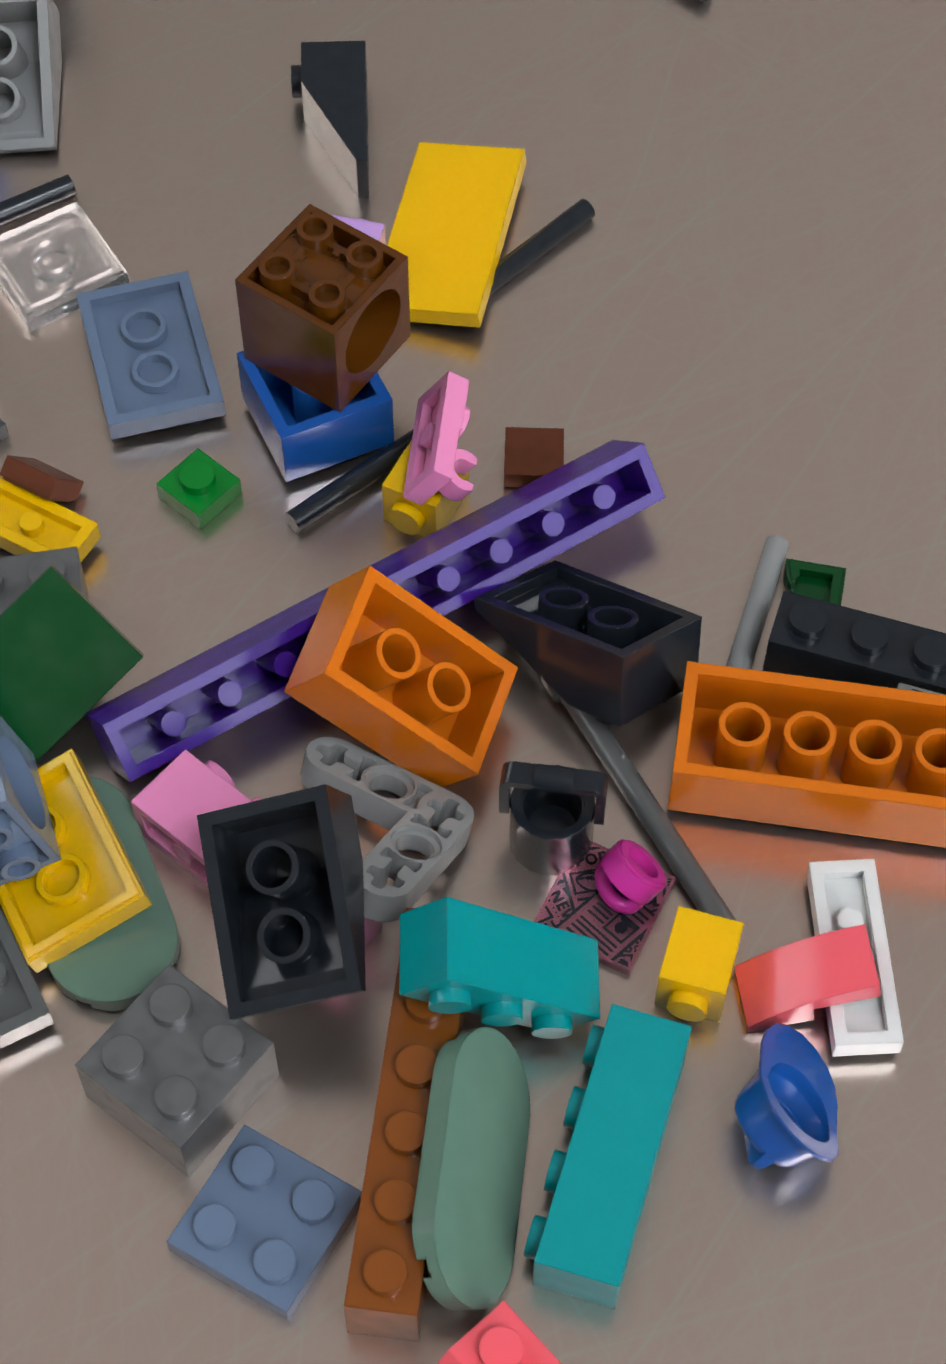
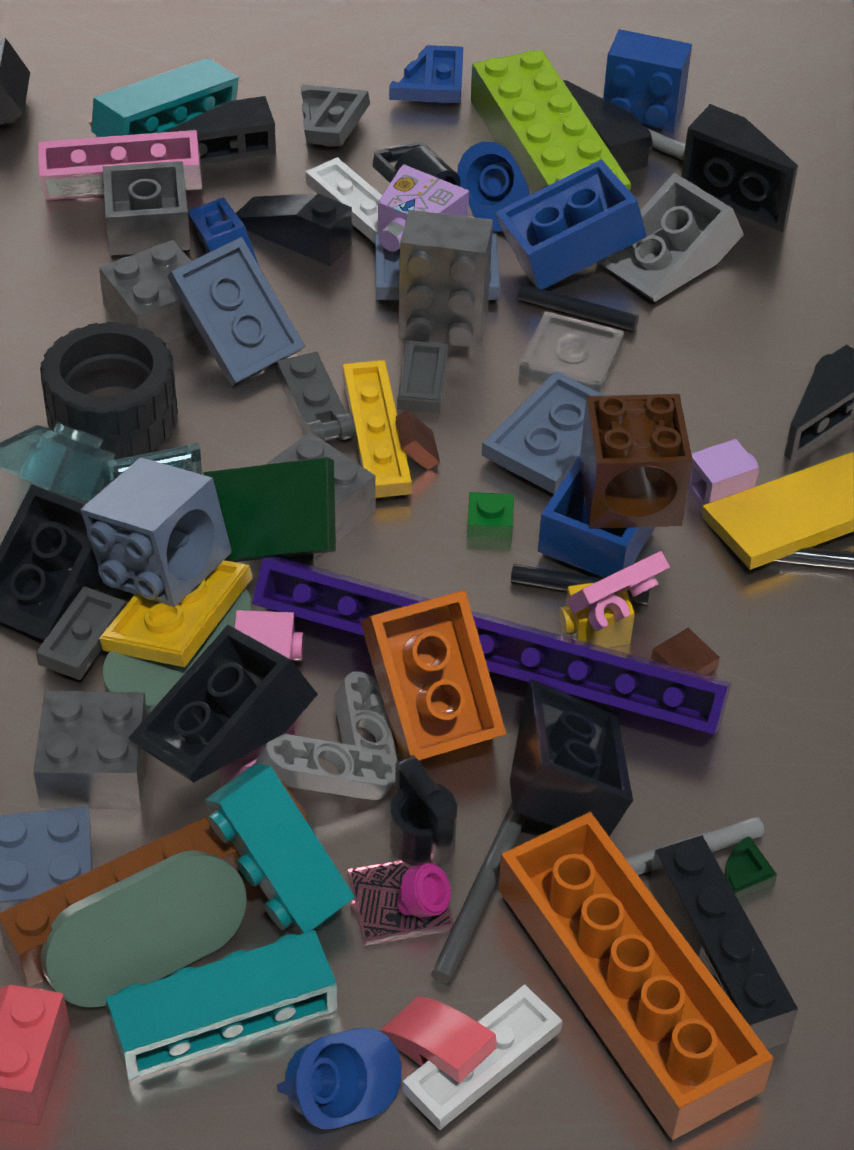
camera: 50 degrees right, 10 degrees down
yellow brick [654,906,744,1022] -> none

